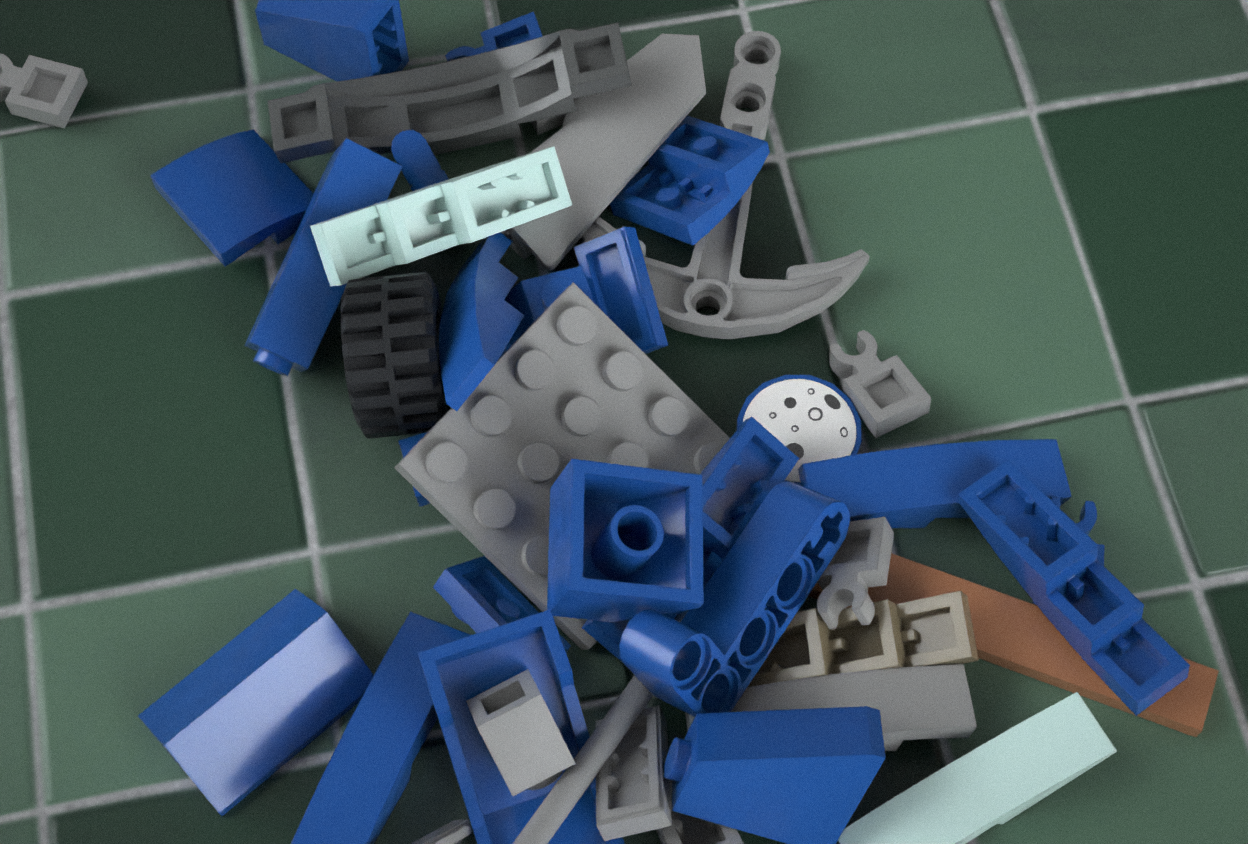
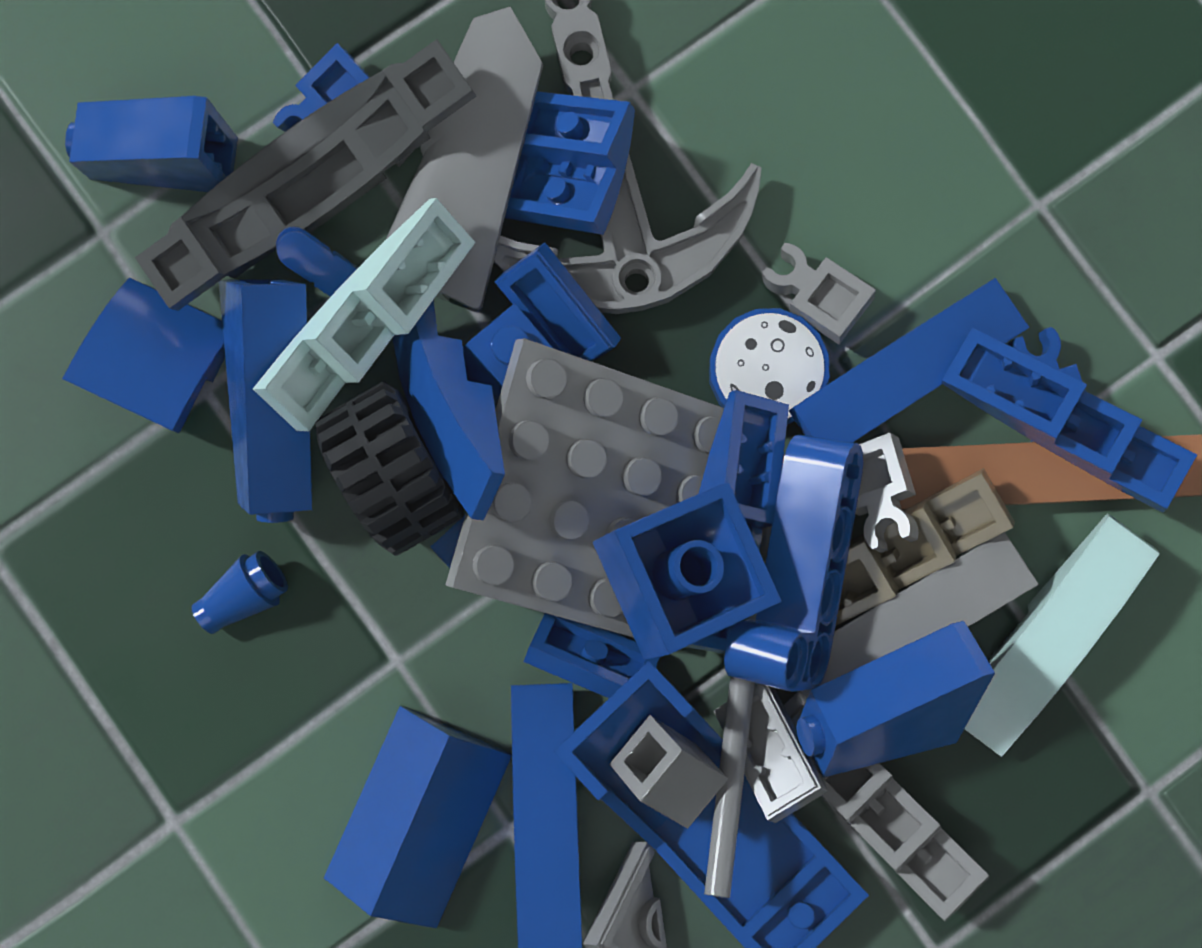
camera: 25 degrees left, 20 degrees up
none -> blue cone [192,551,288,634]

